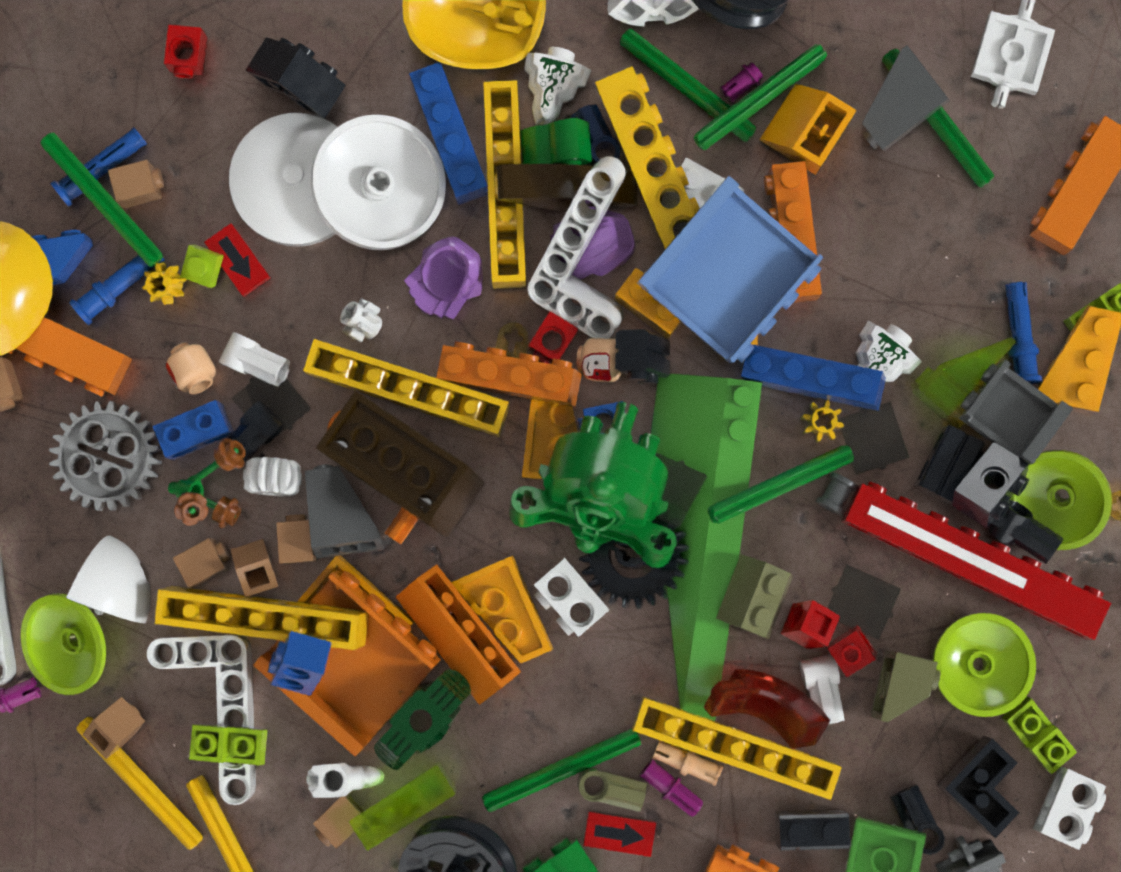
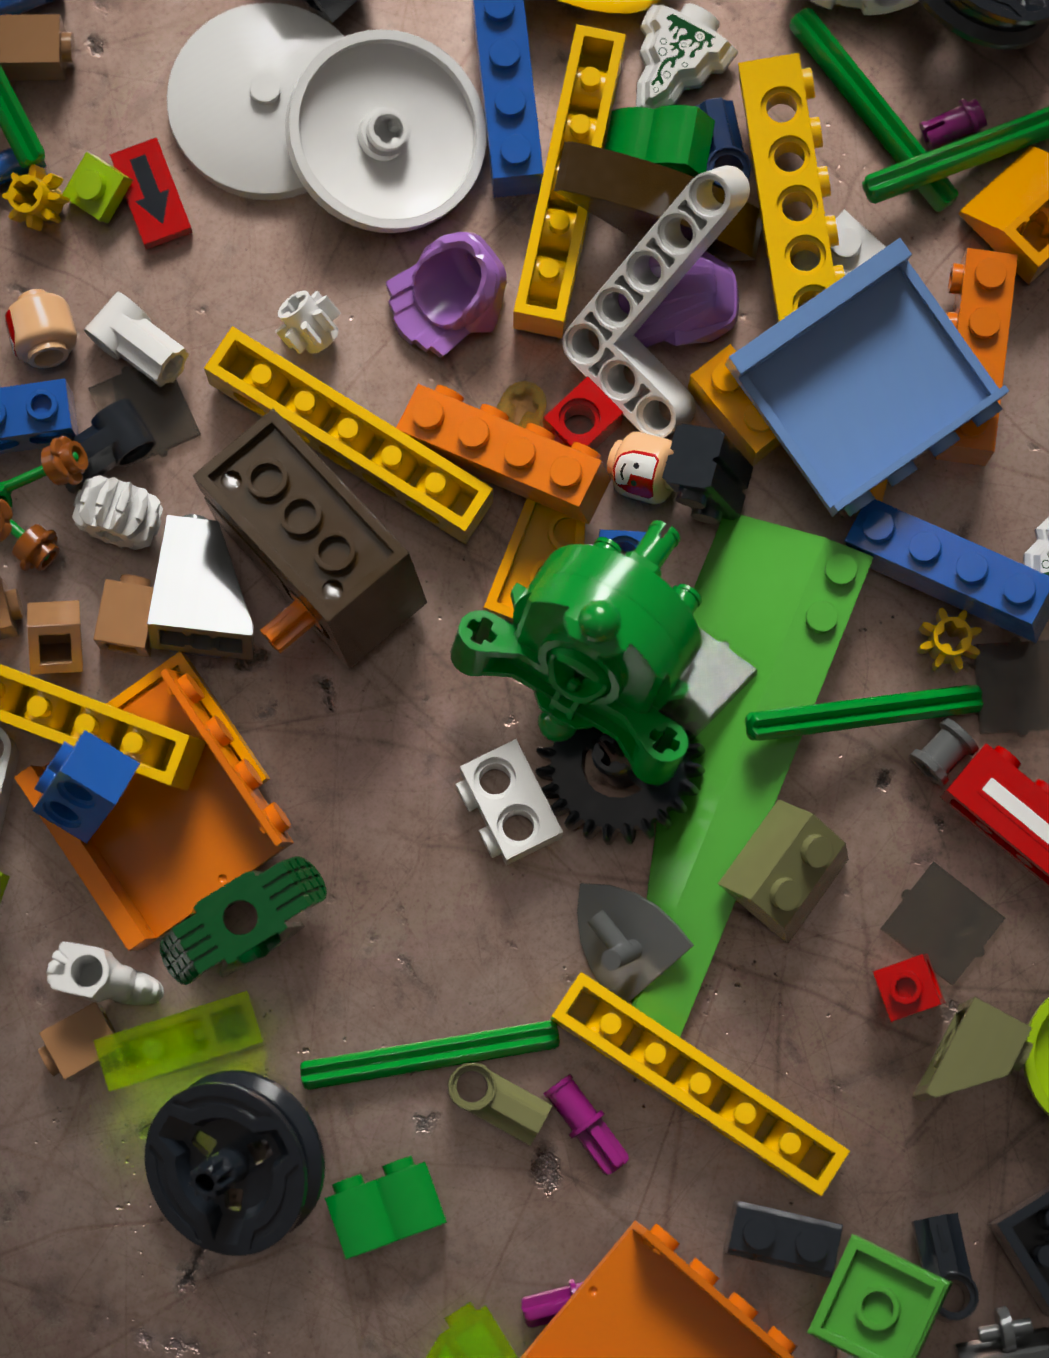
camera: 10 degrees right, 5 degrees down
orange brick [396,564,521,705] -> none
light orange wing [451,556,553,664] -> none
red tile [583,811,656,857] -> none
light nougat pin [652,741,724,786] -> none
clear red arch [703,669,831,749] -> none
red brick [780,600,840,649] -> none
white piece [799,654,845,726] -> none
none -> dark grey shield [577,883,694,1003]

